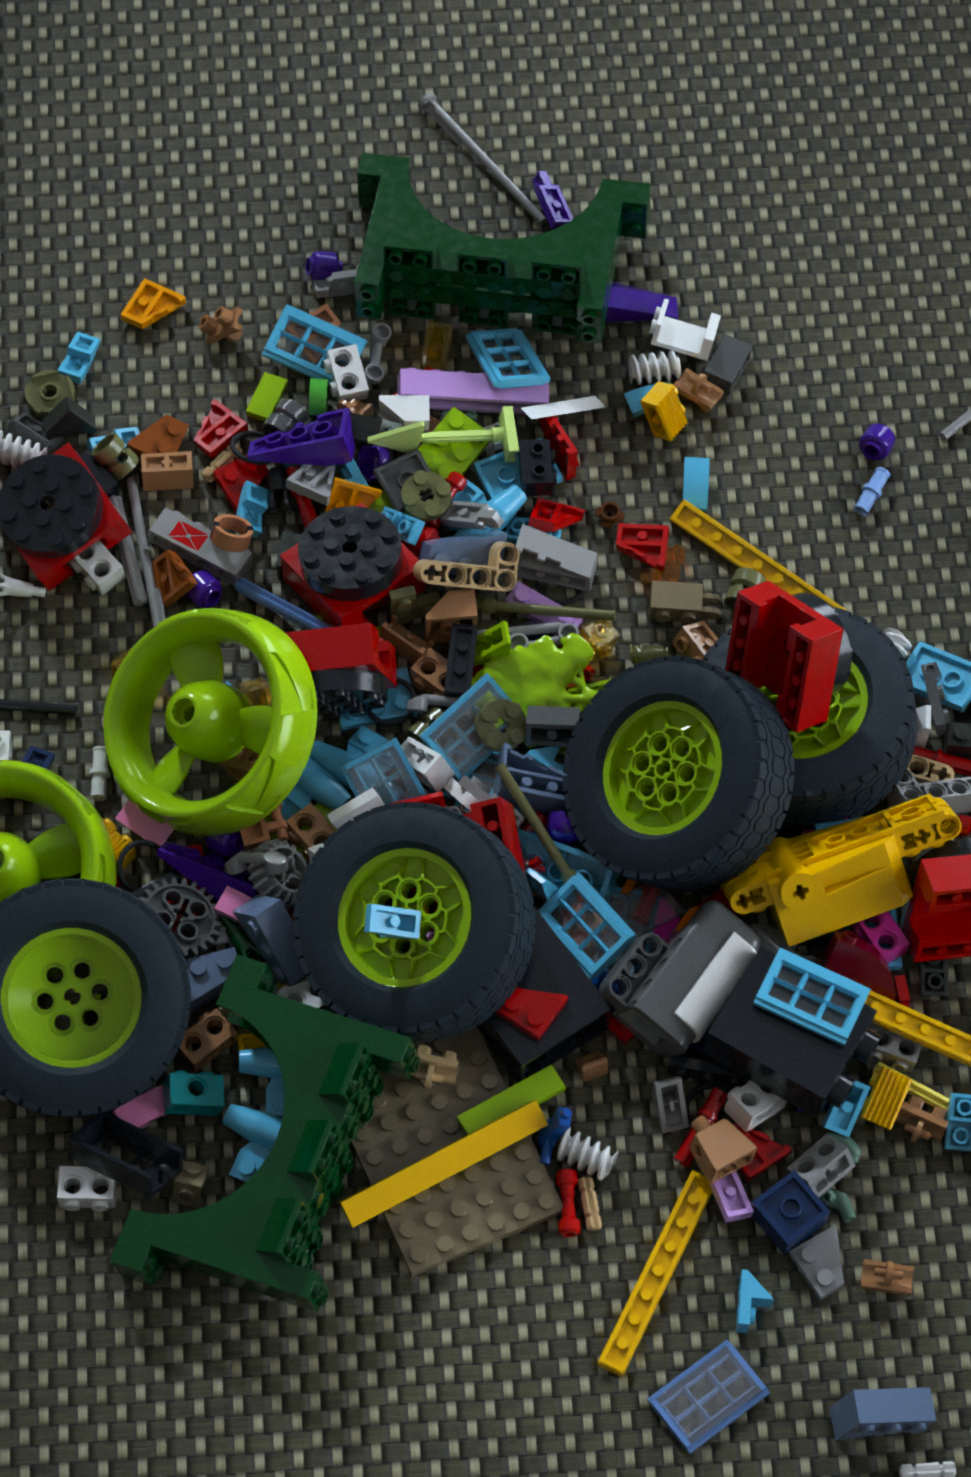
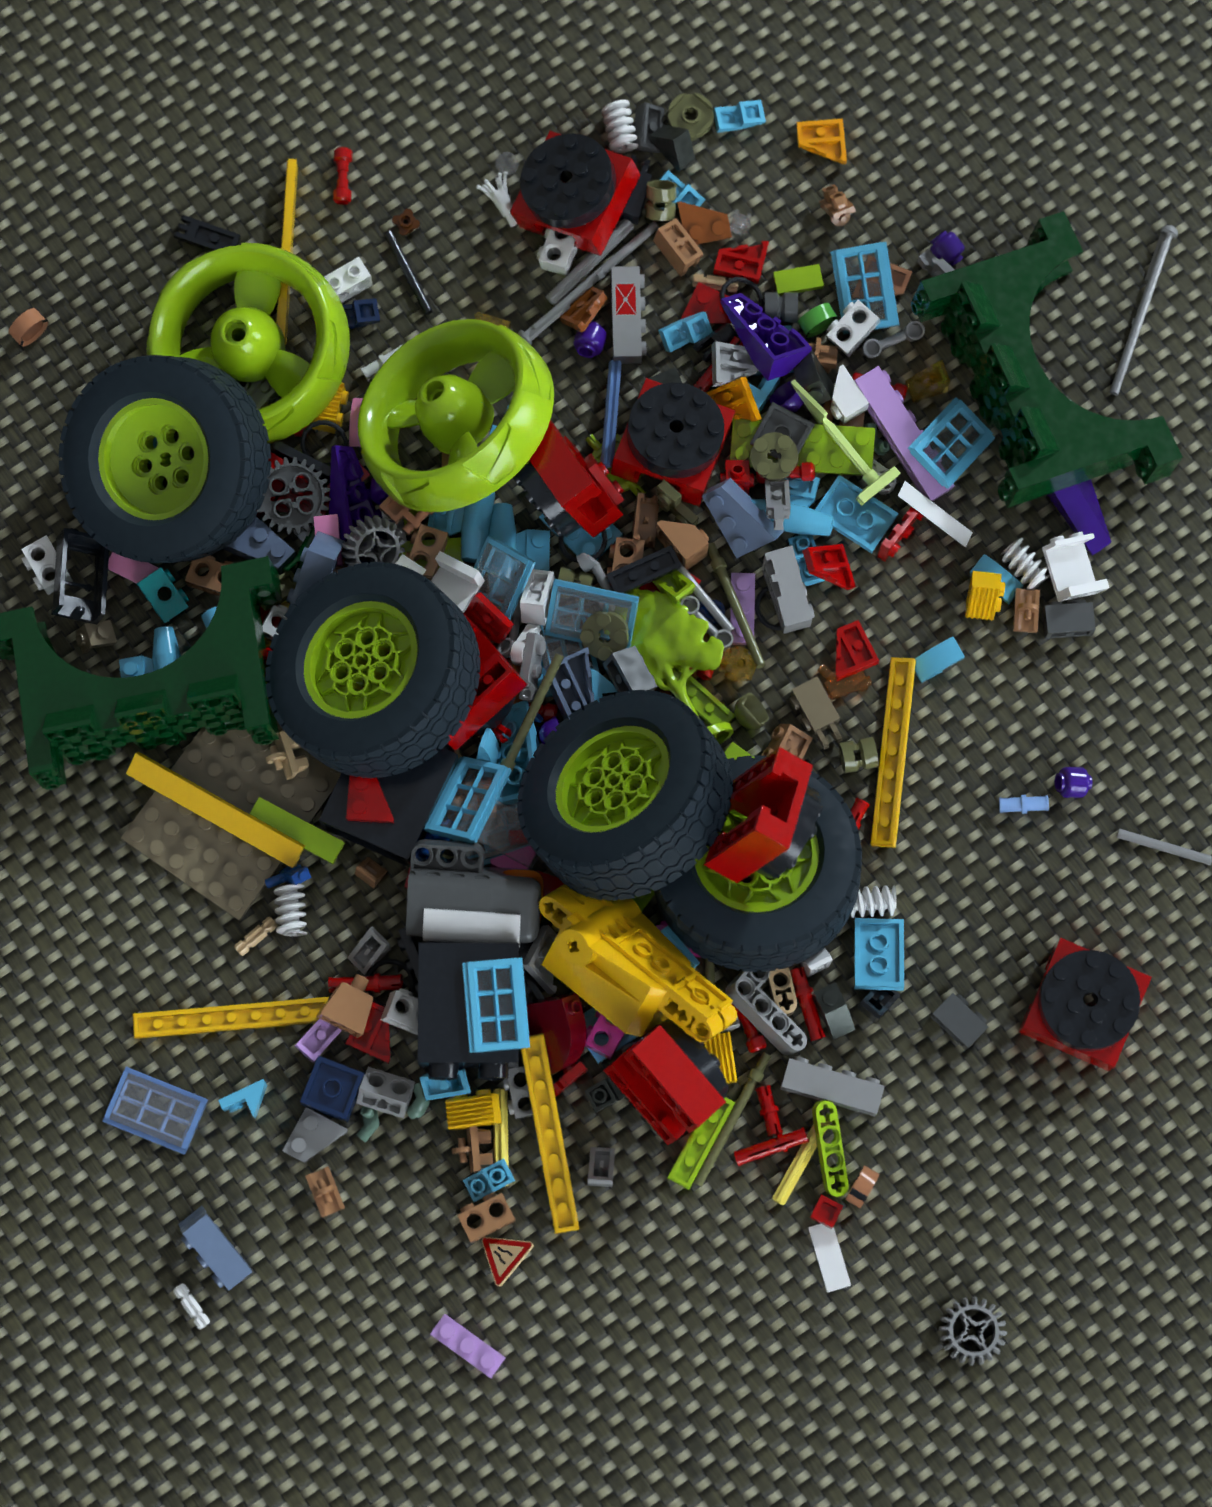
camera: 60 degrees right, 15 degrees up
nougat piece [210,514,253,552] -> none
light grey bar [224,851,289,875] -> none
medium azure slope [364,904,421,939] -> none
medium azure slope [381,506,425,546] -> none
tan beam [413,541,519,592] -> none
black brick [518,439,557,496] -> none
dark purple hinge [532,171,573,229] -> none
red piece [556,1168,581,1237] -> none
reddish brown plate [595,502,625,528] -> none
dark grey hinge [921,662,951,736] -> none
none -> clear plate [728,209,751,234]

